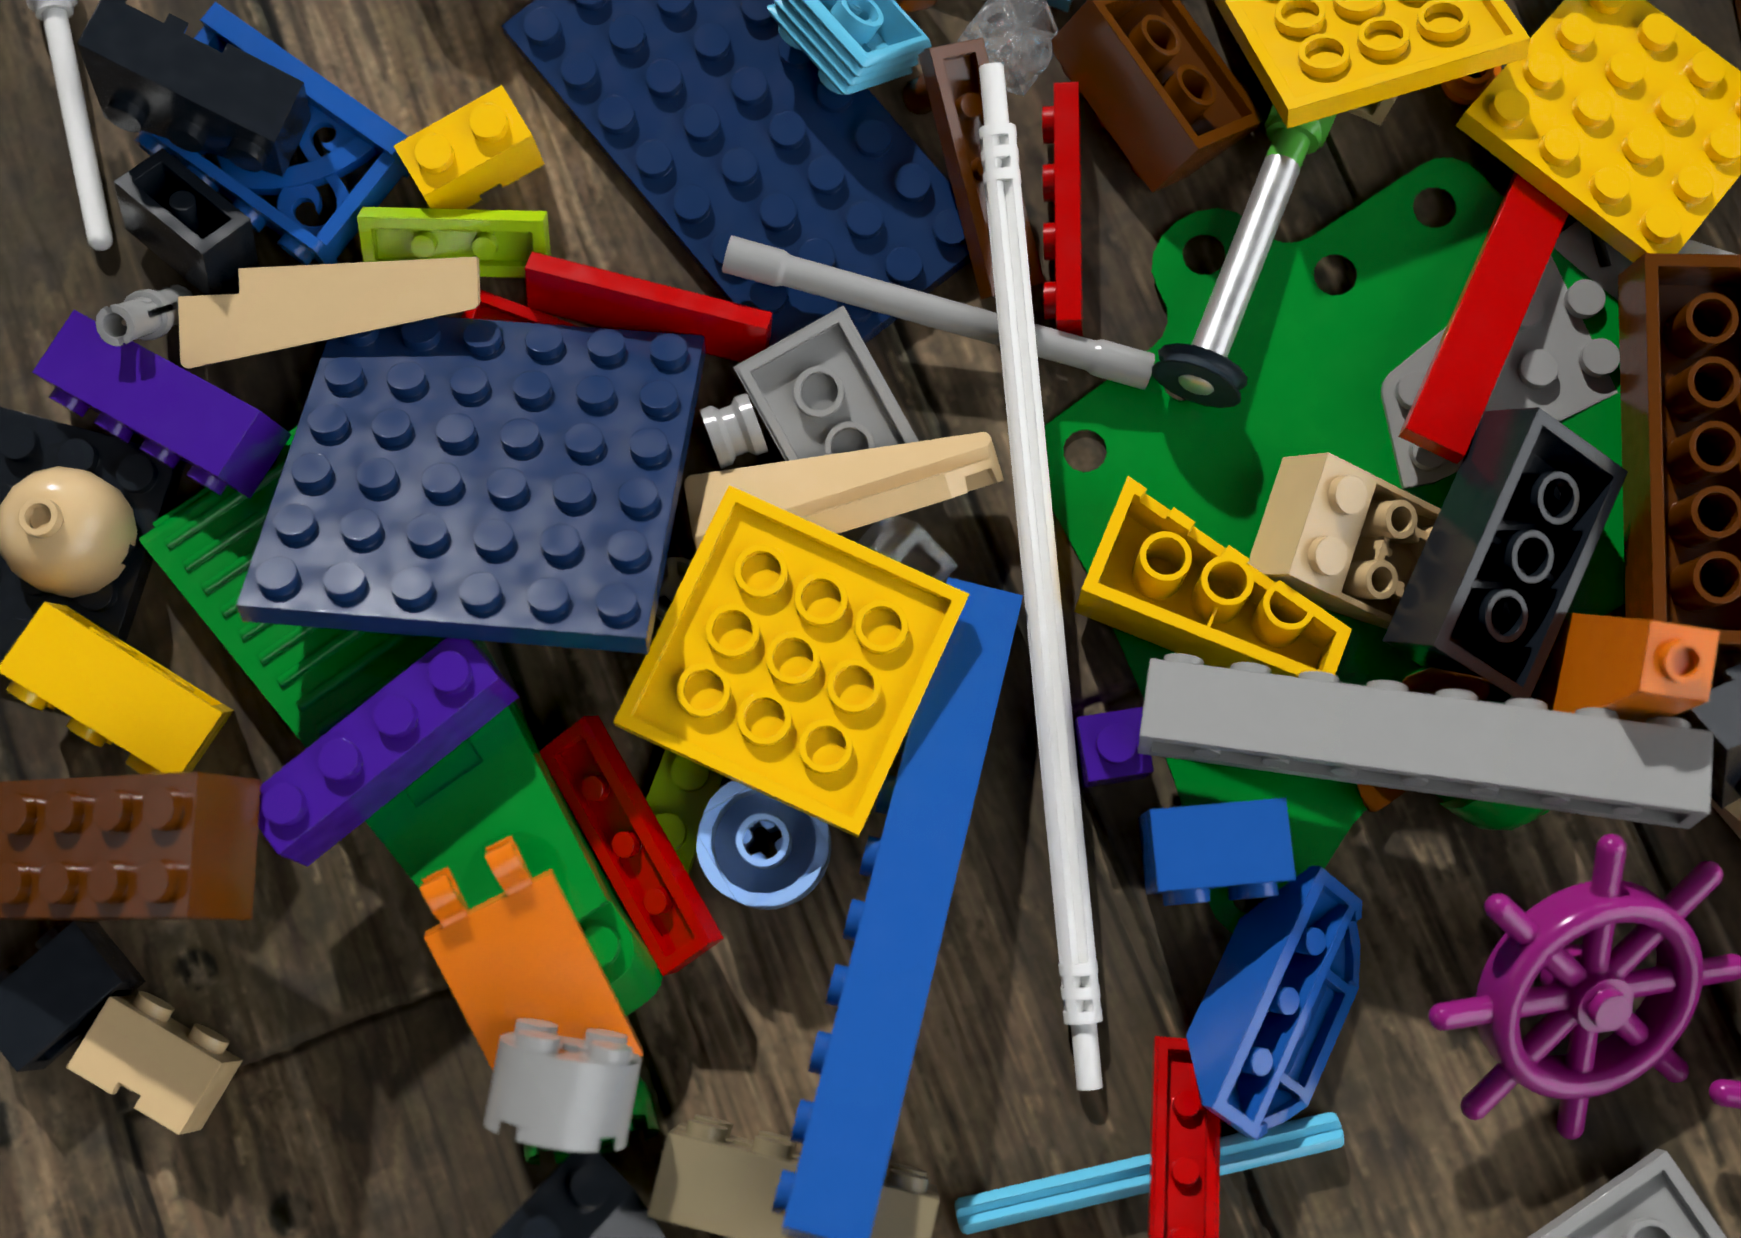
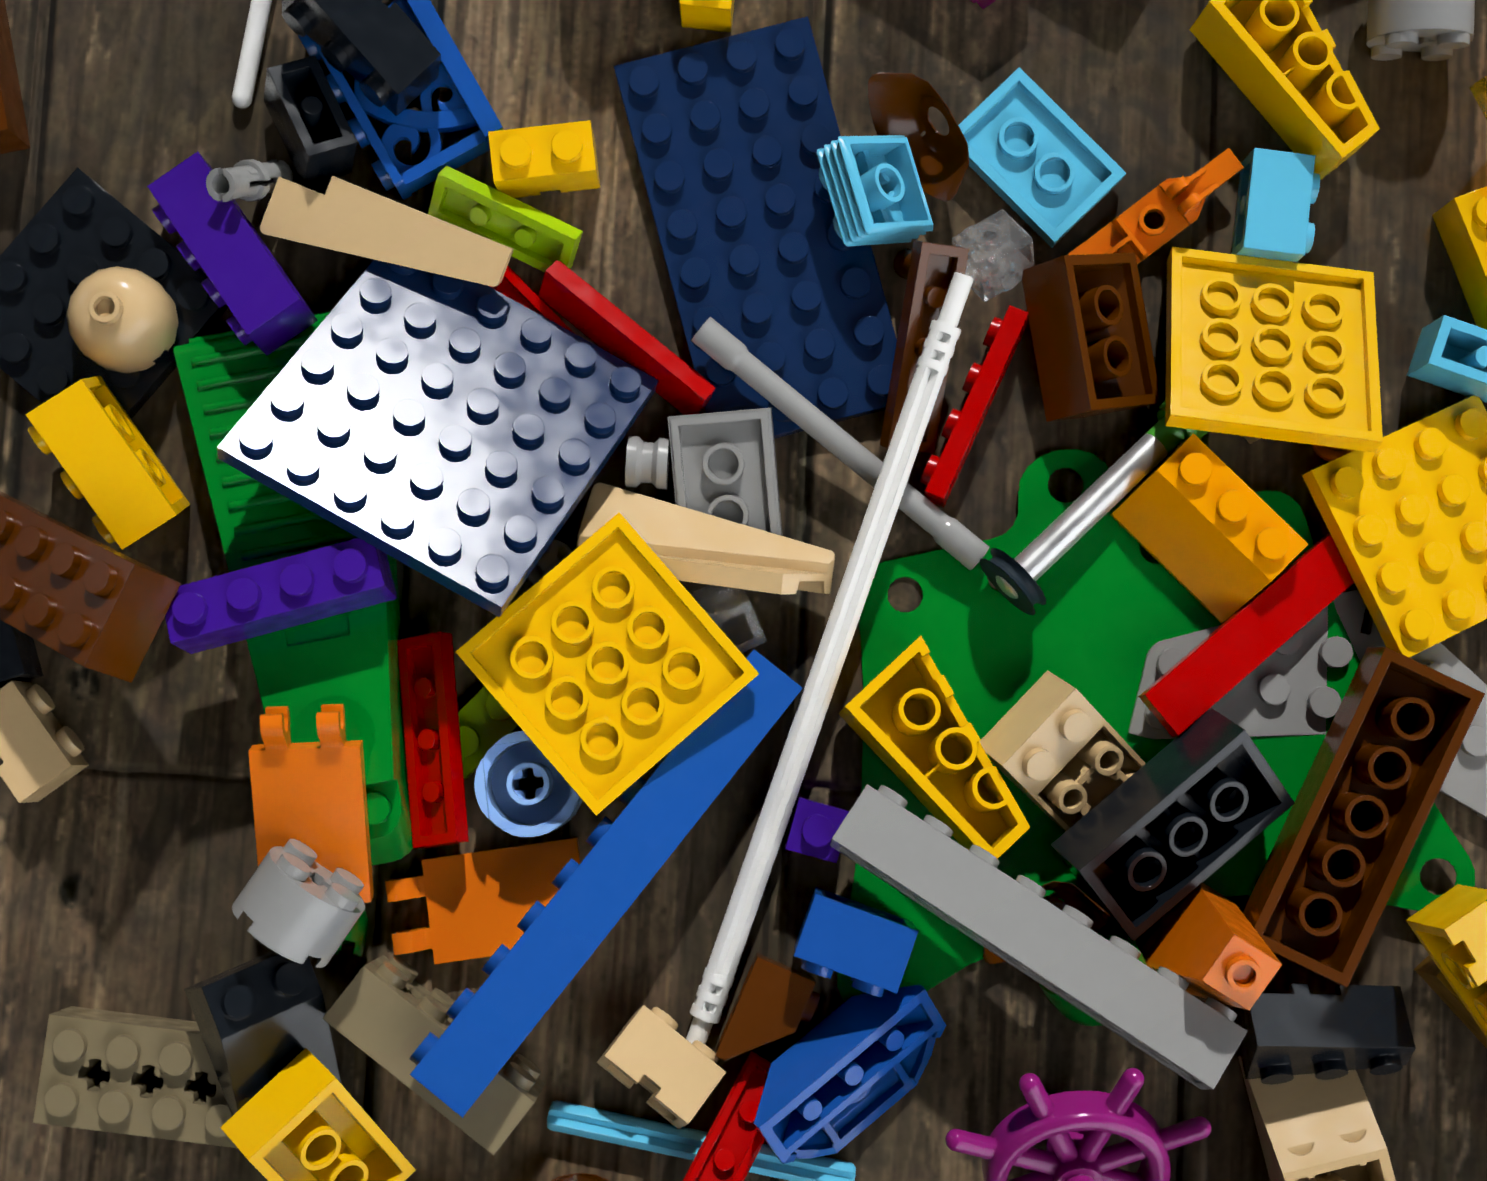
camera: 20 degrees right, 5 degrees up
none -> orange tile [385,837,581,965]
none -> tan brick [596,1005,726,1129]
none -> reddish brown slope [715,953,820,1060]
none -> light orange slope [1110,433,1308,623]

